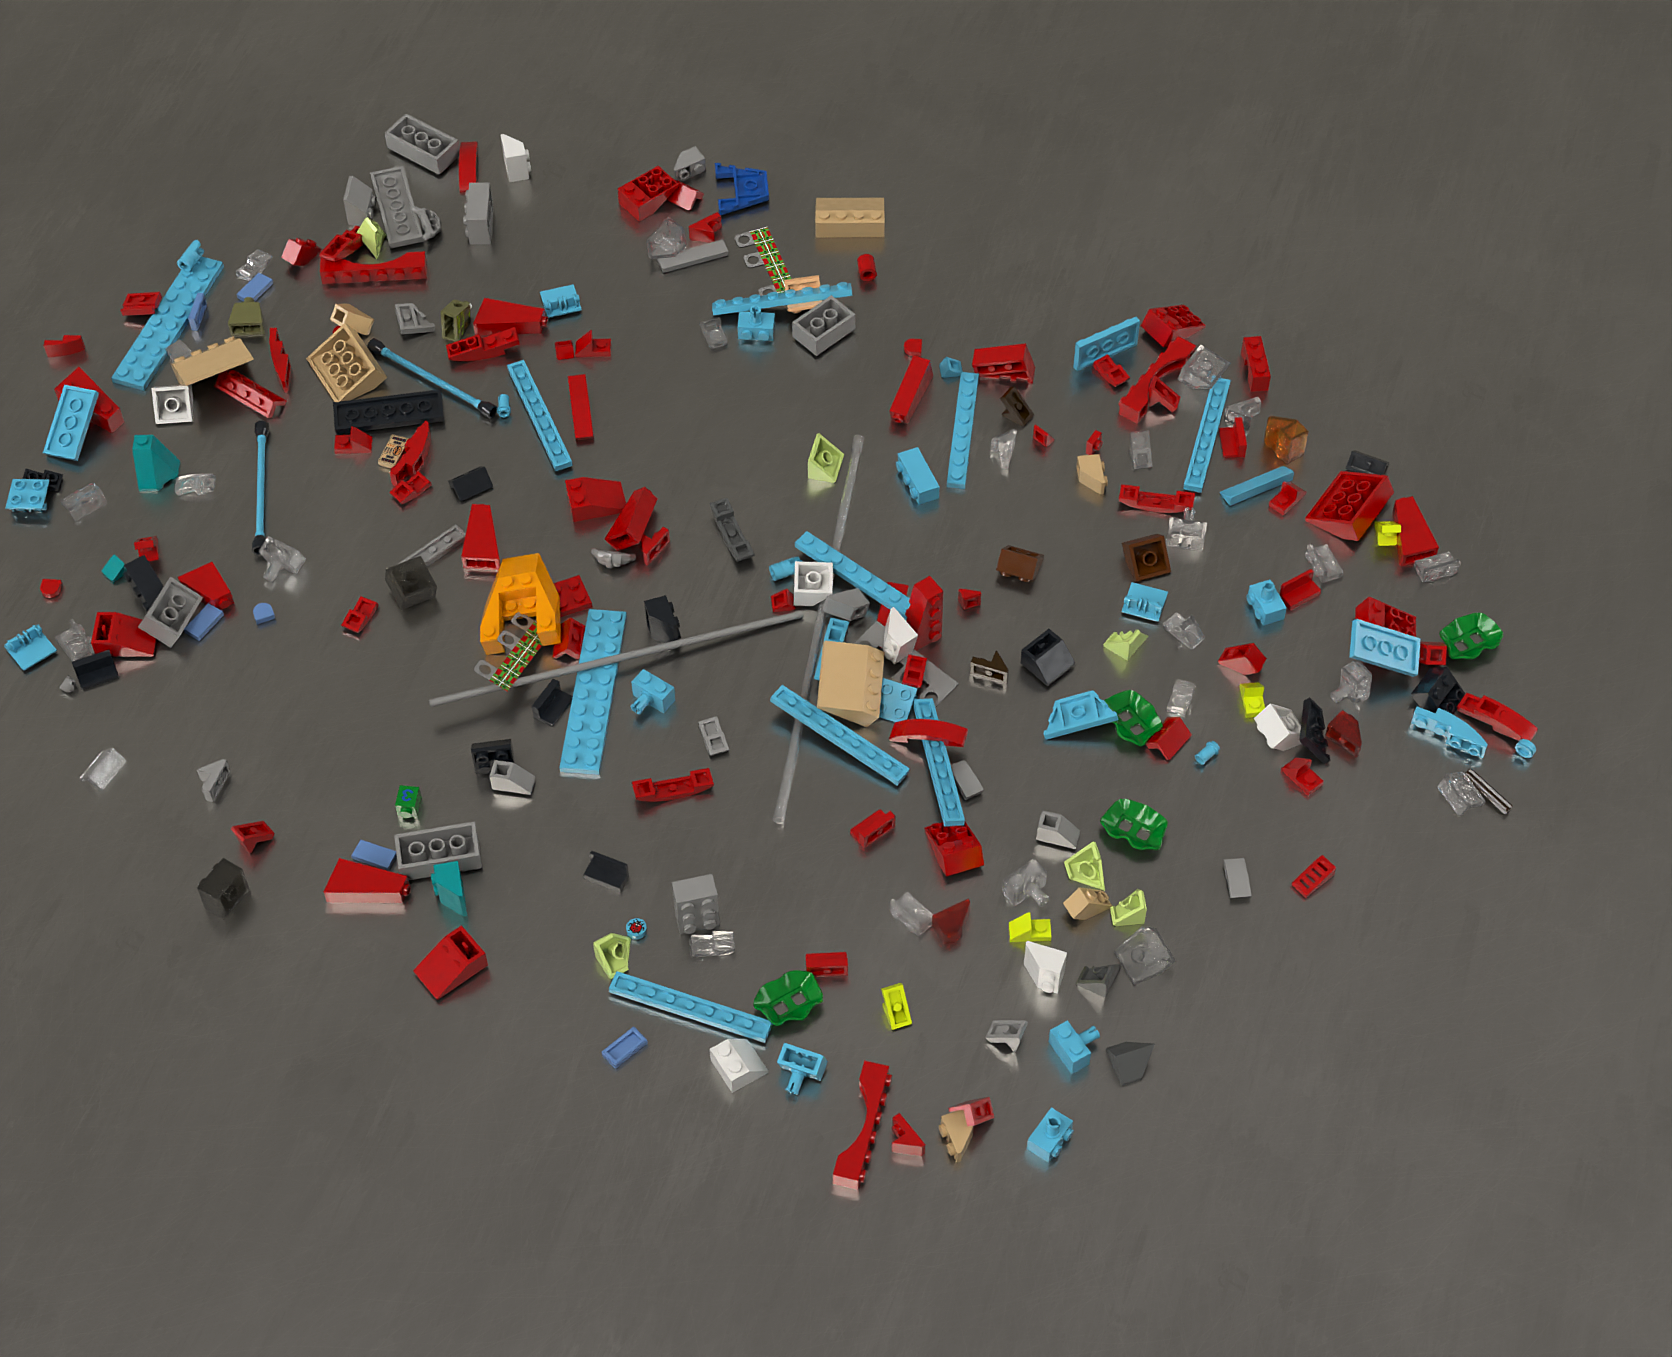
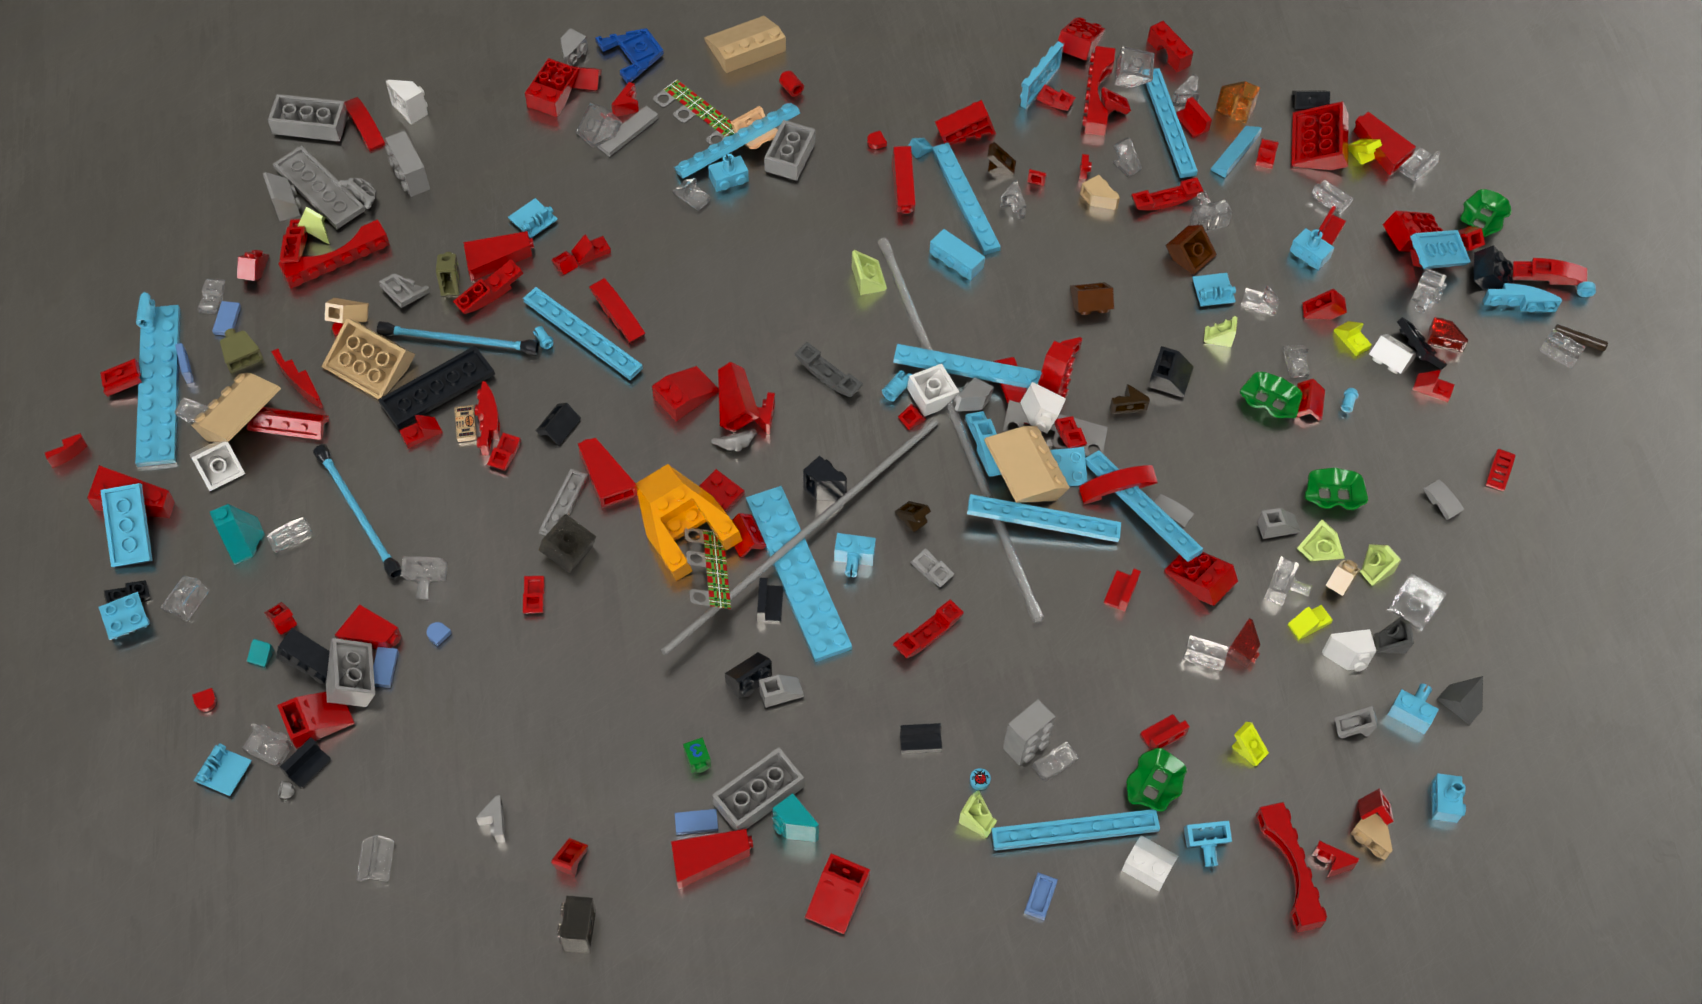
camera: 30 degrees left, 5 degrees up
medium azure wing [1043,690,1119,740] -> none
none -> dark brown slope [895,501,931,532]

